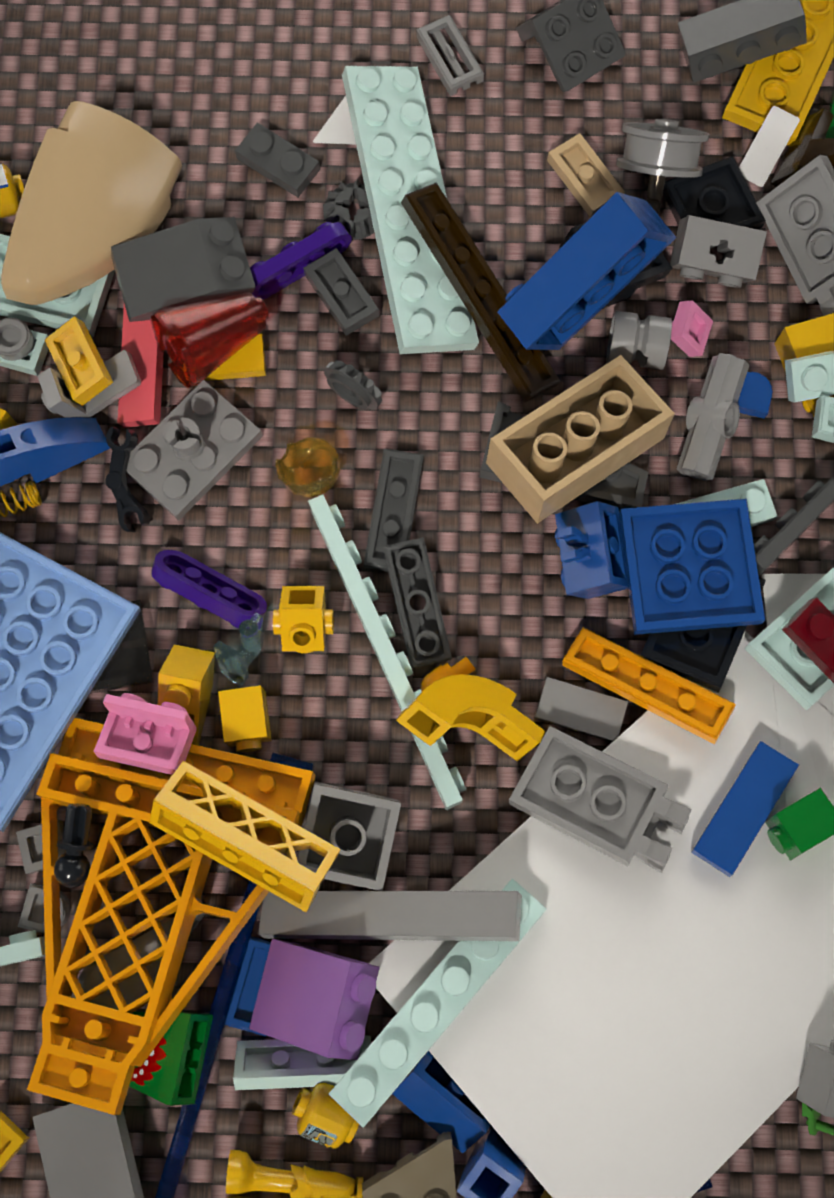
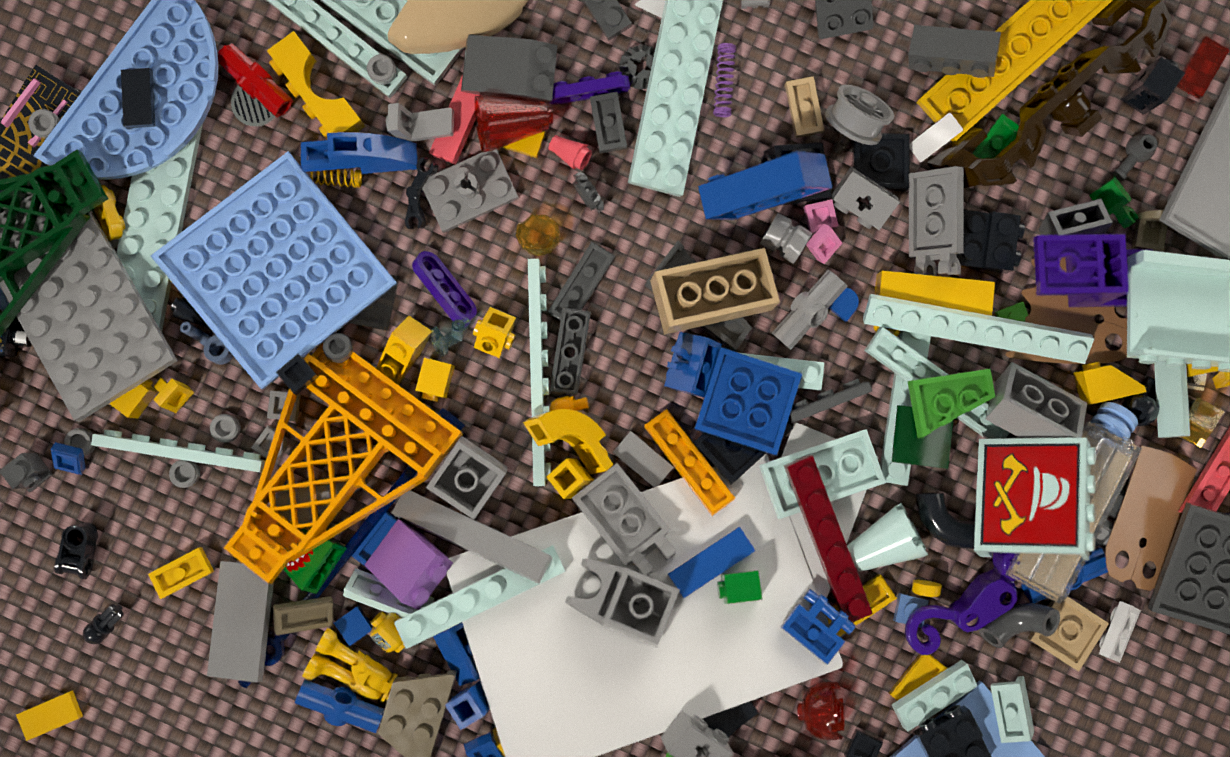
camera: 20 degrees right, 10 degrees up
yellow plate [44,316,113,406] -> none
black axle [54,803,94,888] -> none
bright pink bracket [93,693,197,775] -> none
yellow fence [149,761,341,913] -> none
dark brown tile [401,182,561,402] -> none
none -> dark tan tile [273,596,334,635]
none -> black plate [276,354,319,396]
none -> dark grey tile [323,333,353,363]
none -> blue tile [334,605,373,646]
none -> yellow brick [546,458,594,499]
none -> coral cone [548,135,592,170]
none -> light grey brick [565,559,680,648]
none -> medium lavender piece [713,43,736,117]
none -> bright pink tile [803,199,838,234]

